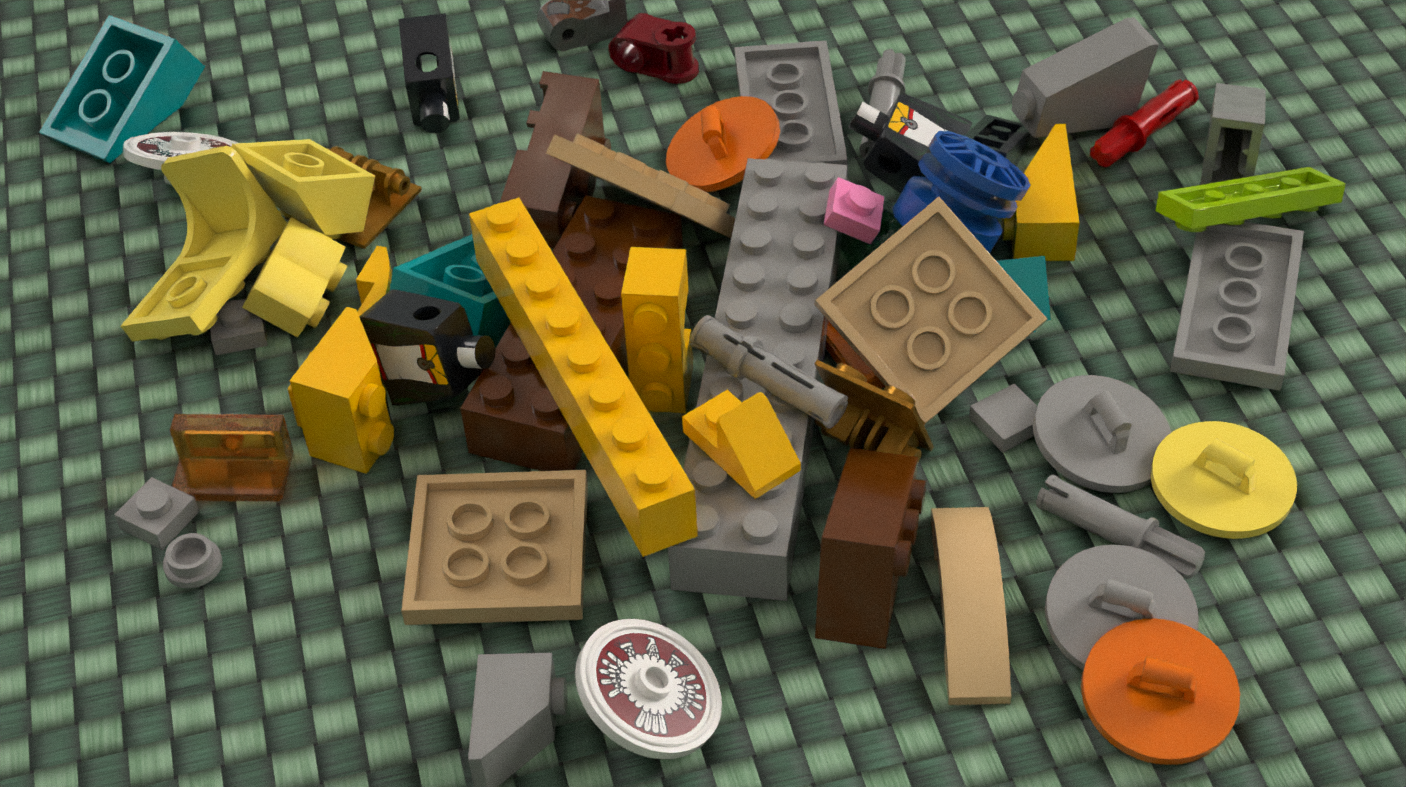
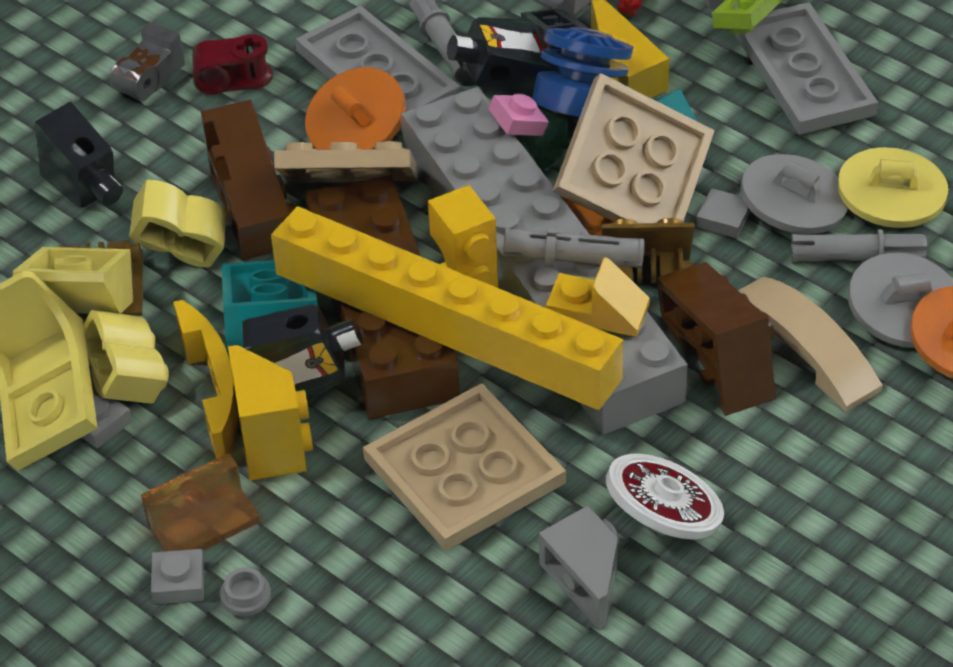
camera: 35 degrees left, 0 degrees up
none -> light yellow brick [129,180,227,268]

